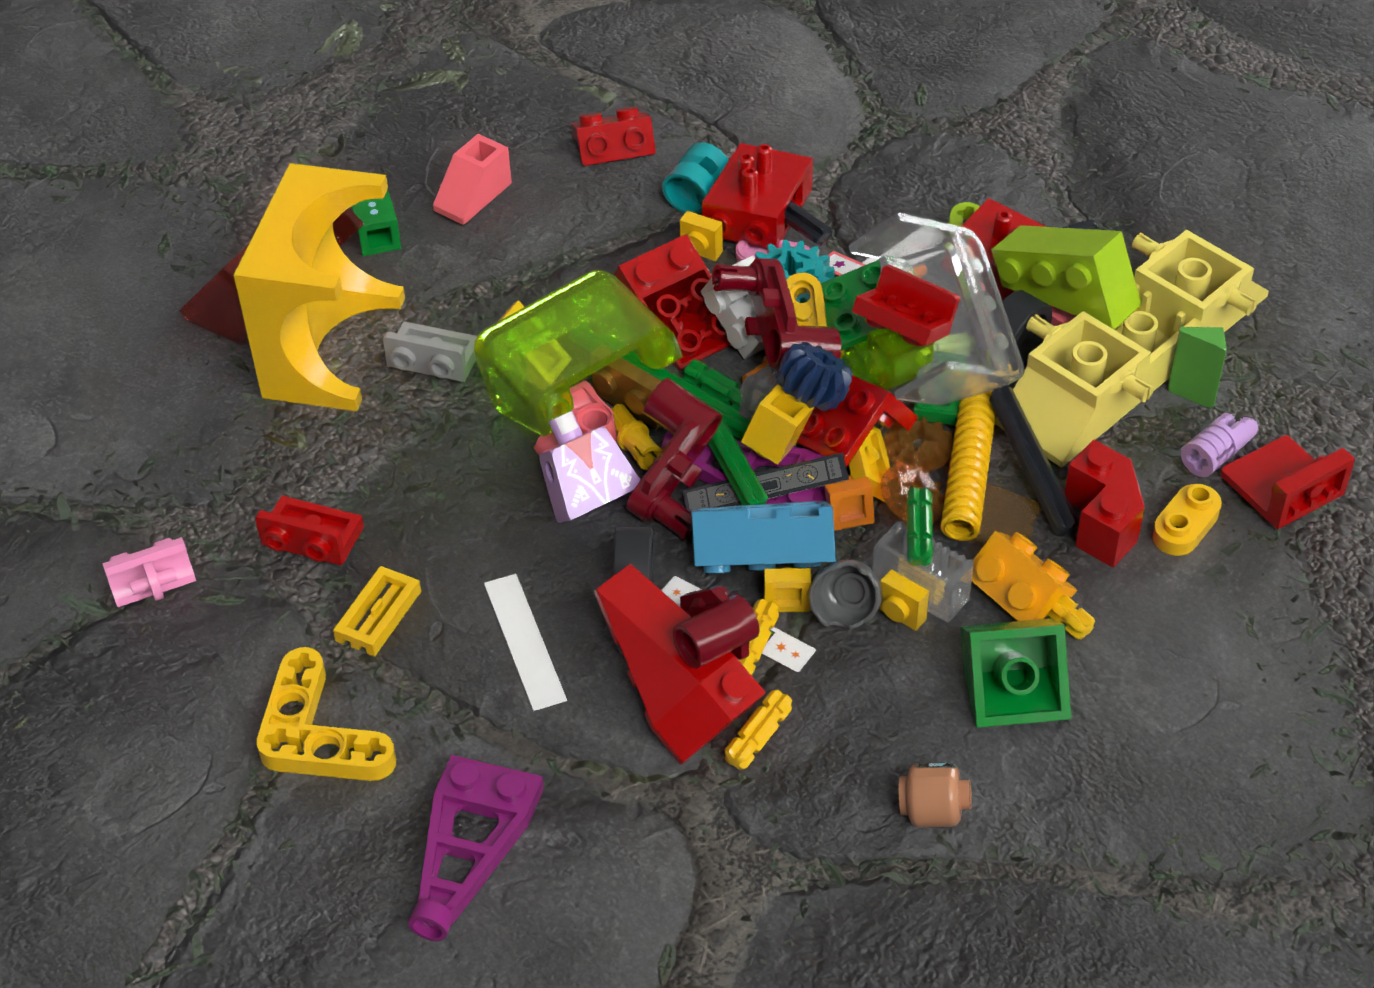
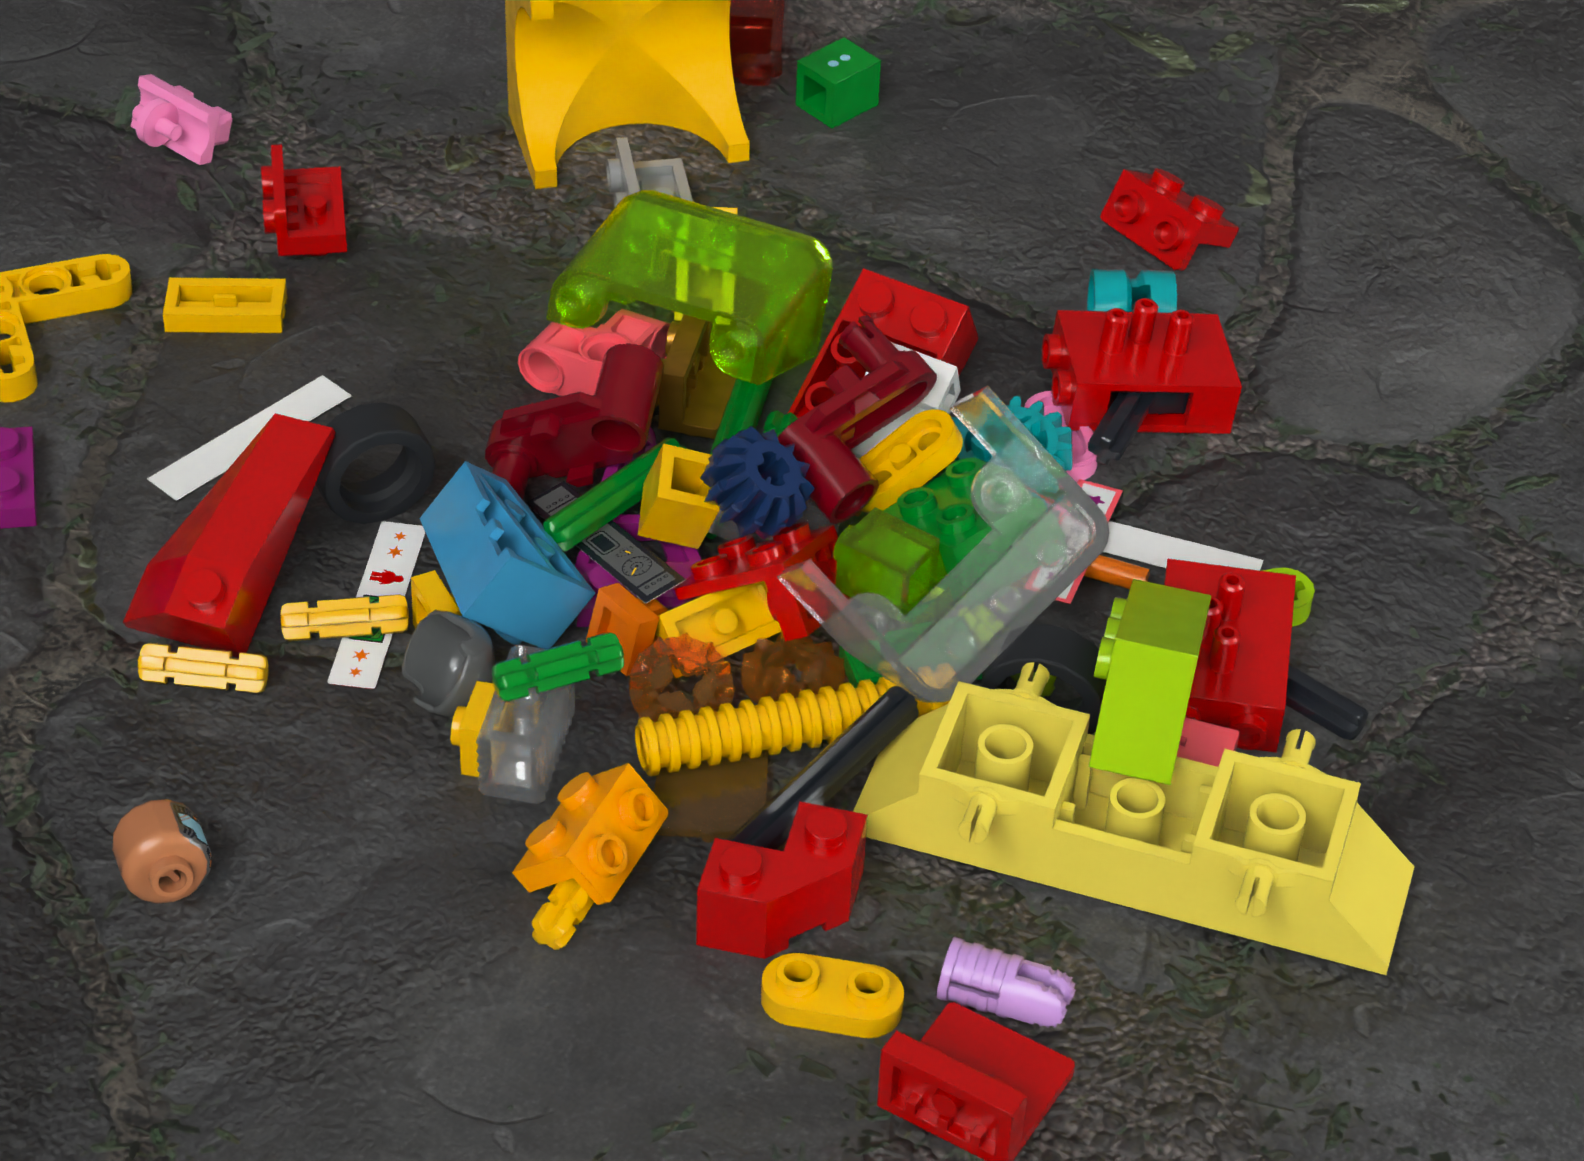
camera: 60 degrees right, 5 degrees down
coral slope [433,134,512,225] -> none
torso [539,411,641,523] -> none
dark red piece [673,586,760,669] -> none
yellow plate [680,211,723,261] -> none
red bracket [852,264,960,346] -> none
green slope [960,618,1071,728] -> none
bright green slope [1168,327,1227,408] -> none

